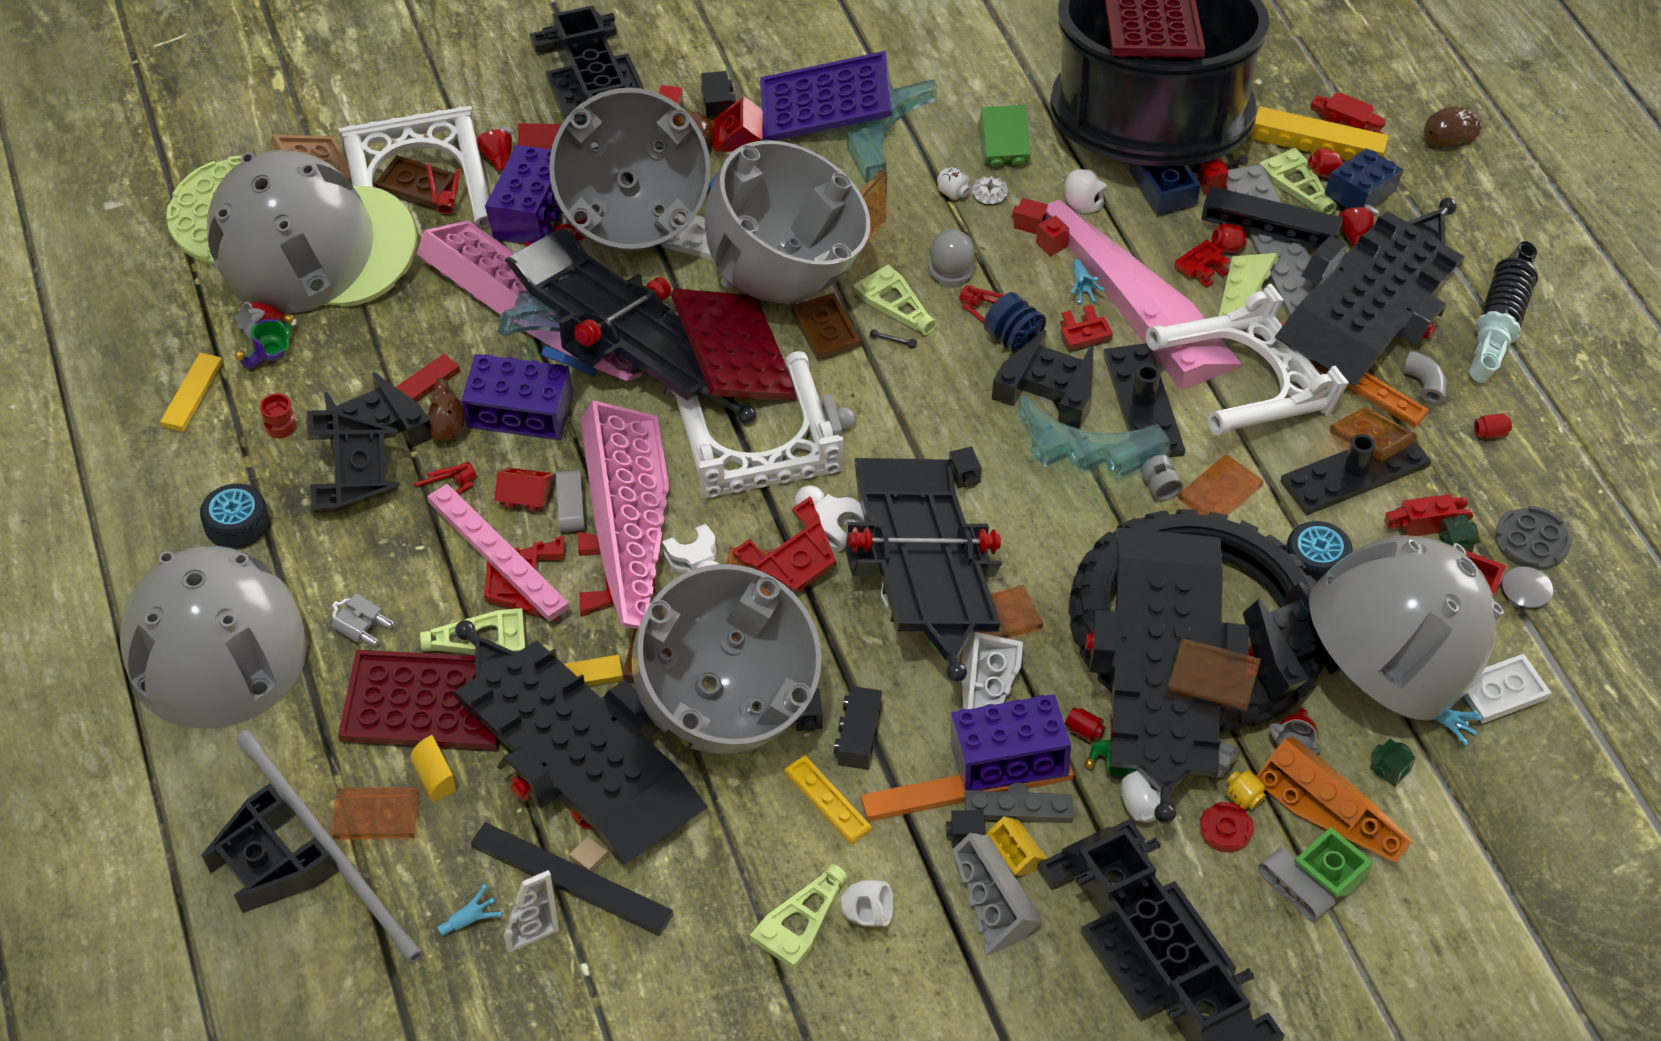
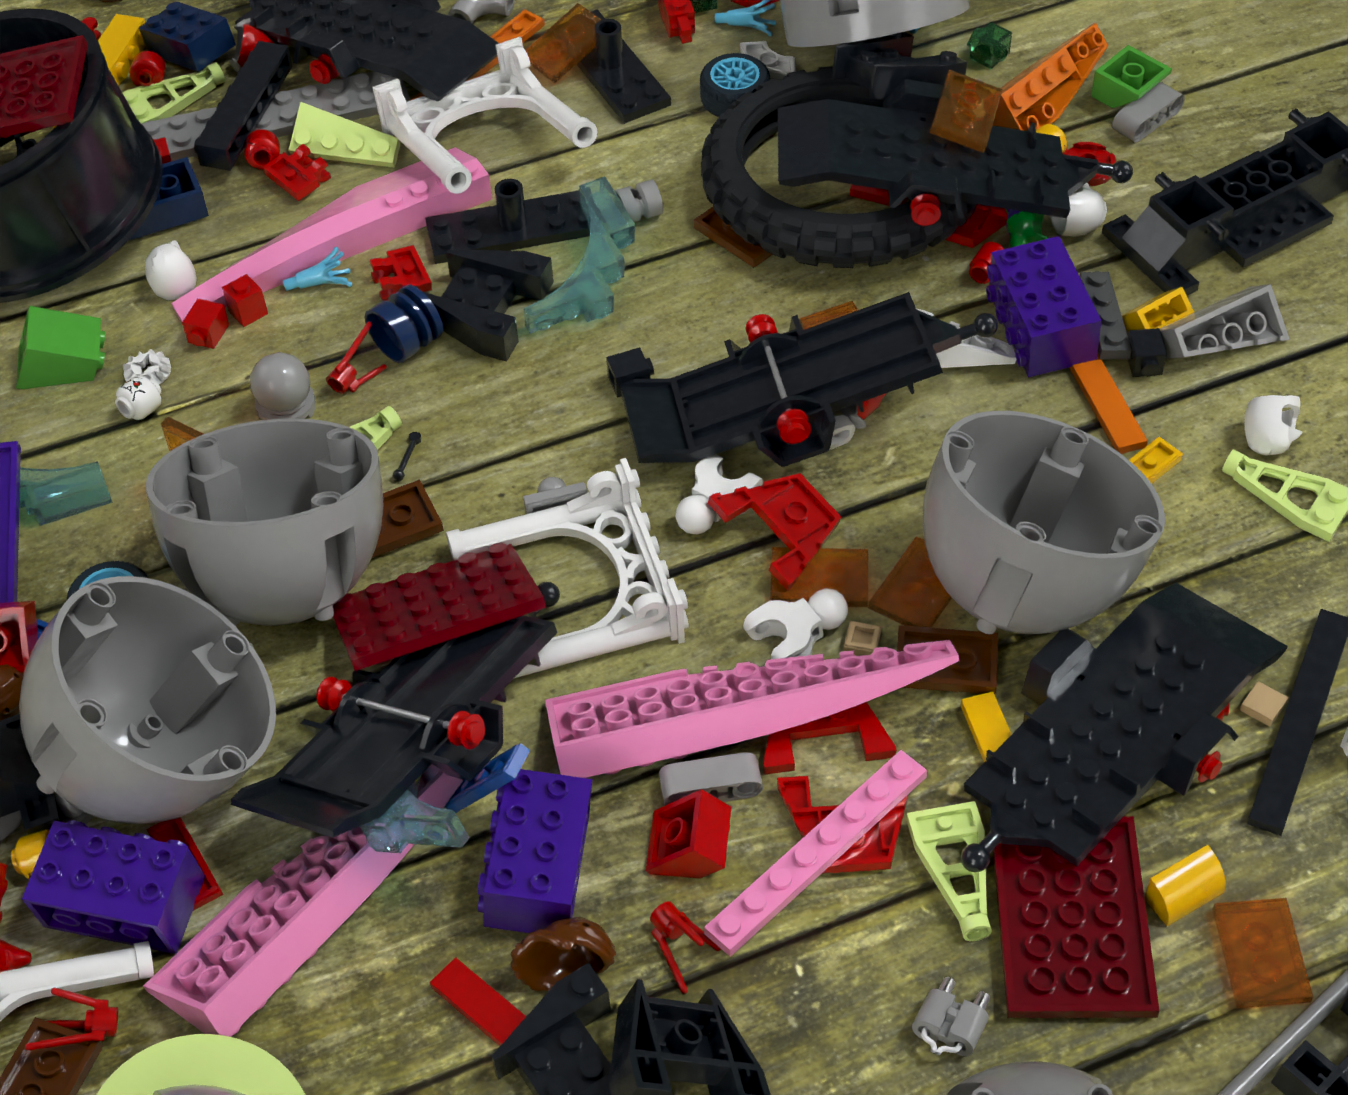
camera: 90 degrees left, 0 degrees up
clear orange tile [1178,454,1264,515] -> none

